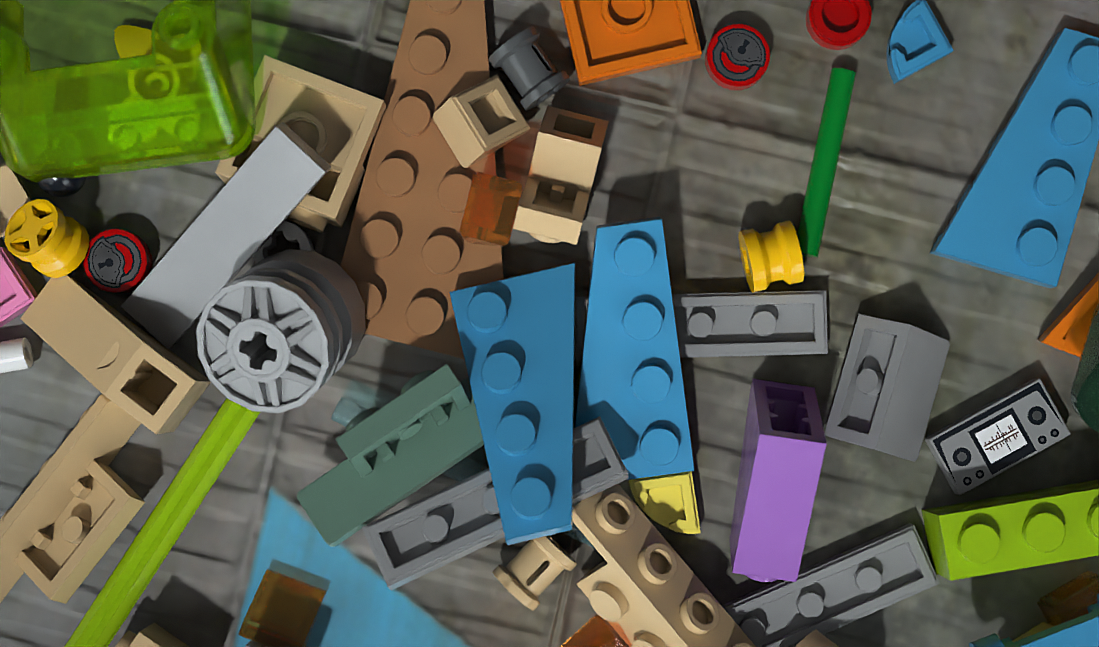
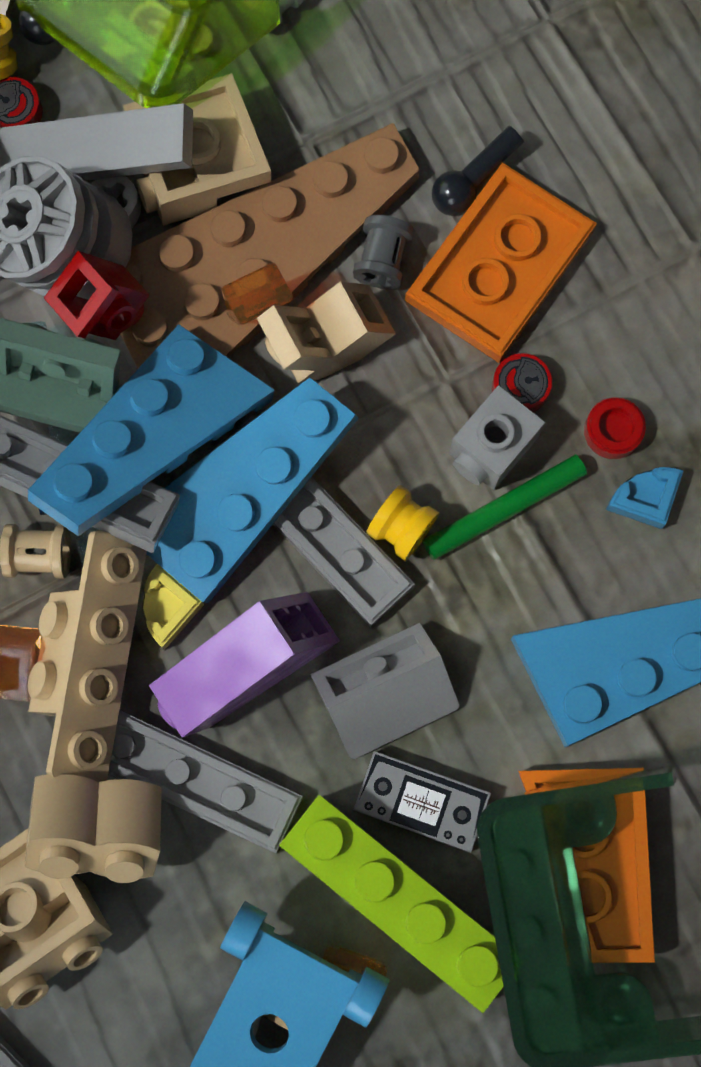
camera: 50 degrees right, 10 degrees down
tan slope [433,75,531,168] -> none
none -> red brick [44,251,150,340]
none -> light grey brick [449,385,545,490]

